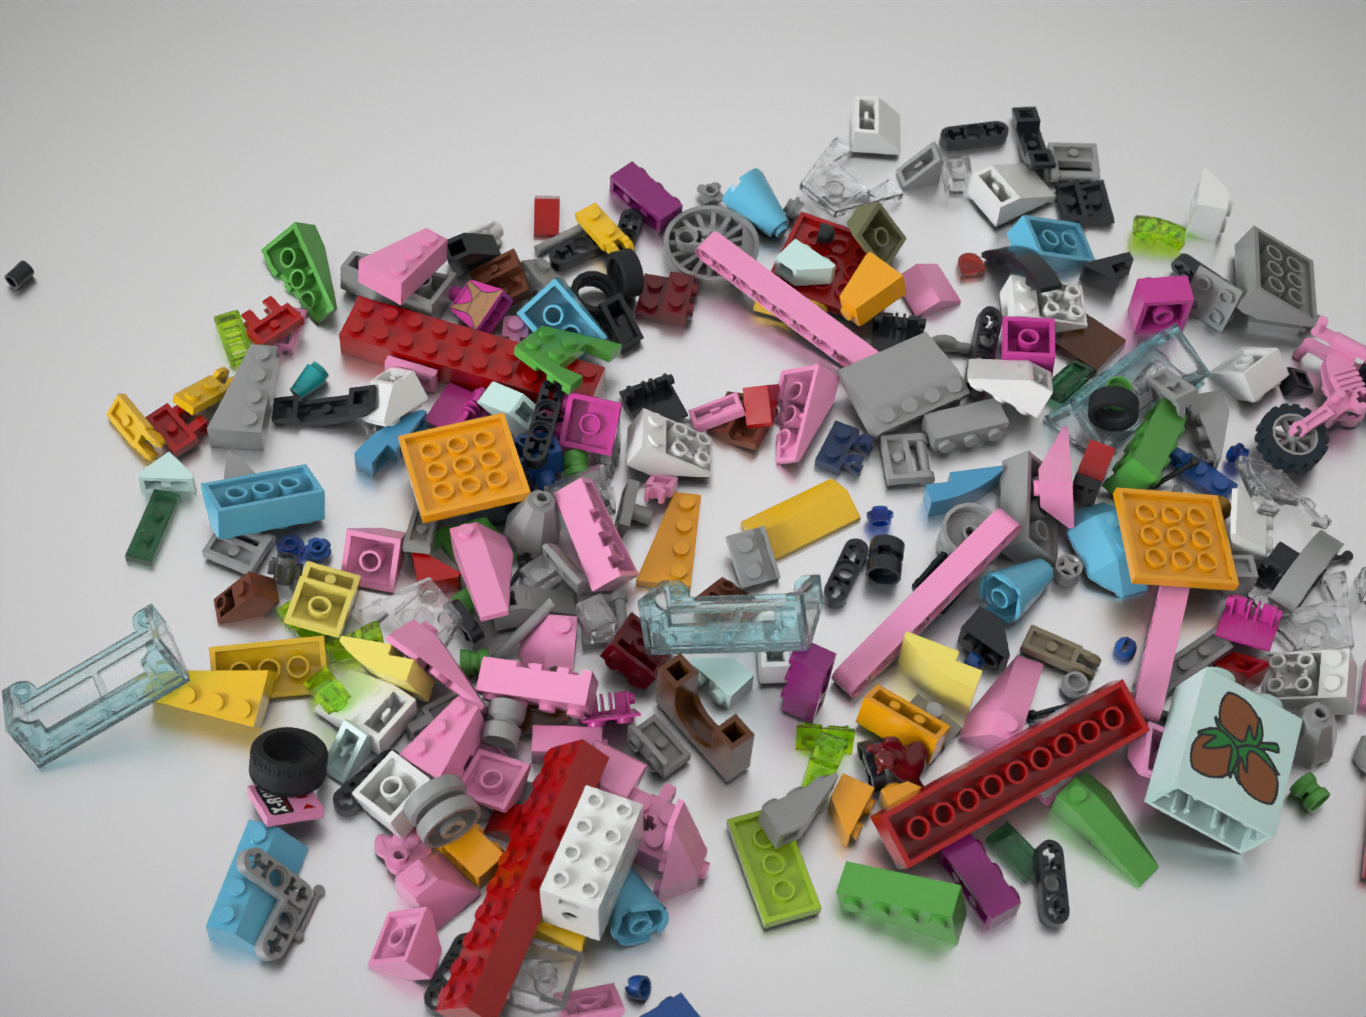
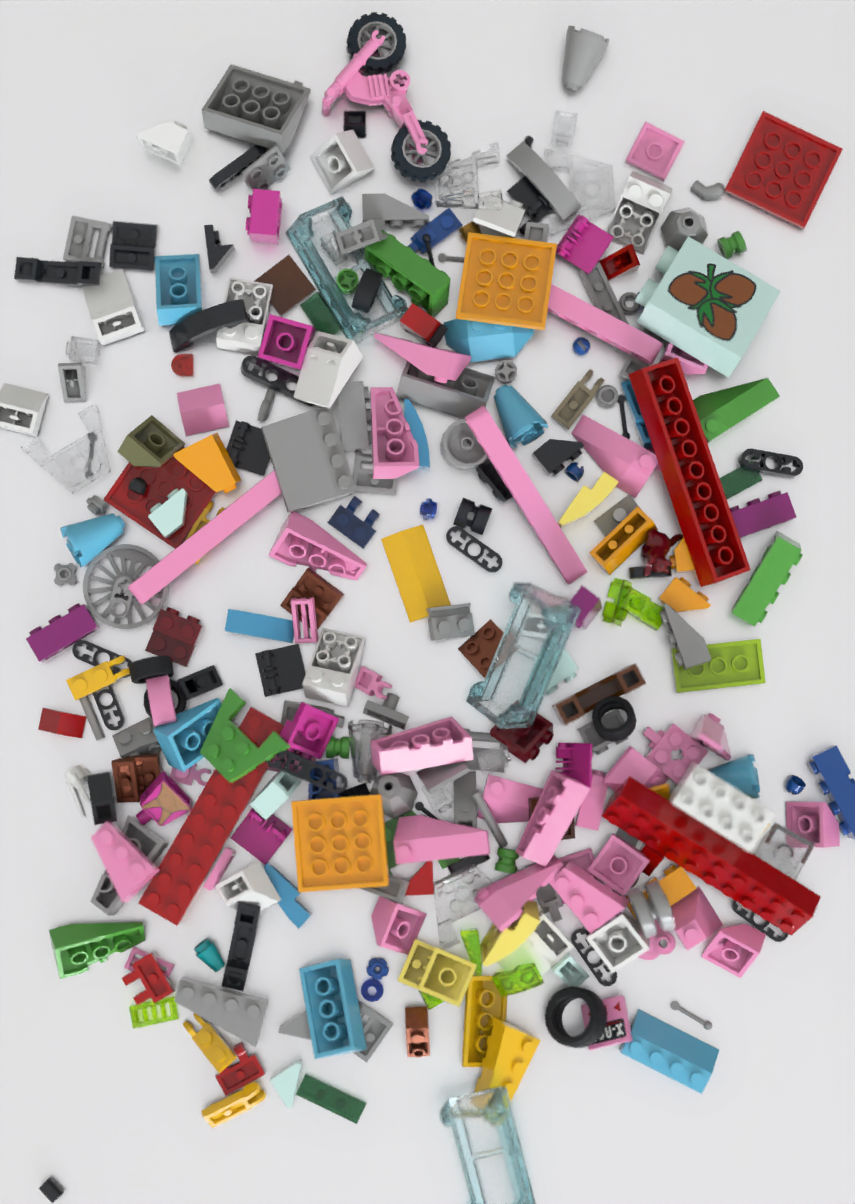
camera: 75 degrees left, 30 degrees up
light grey beam [236,848,313,961] -> none
dark grey gear [267,552,304,586] -> none
light grey wheel [482,697,527,749] -> none
blue hinge [533,470,556,493] -> none
light orange wing [636,492,701,592] -> none
slope [742,384,780,429] -> none
black beam [939,121,1009,151] -> none
clear neon green slope [1132,215,1186,250] -> none
none -> bright pink slope [146,675,177,726]
none -> dark azure slope [225,609,294,643]
none -> bright pink wedge [370,387,419,479]
none -> black tyre [592,696,637,742]

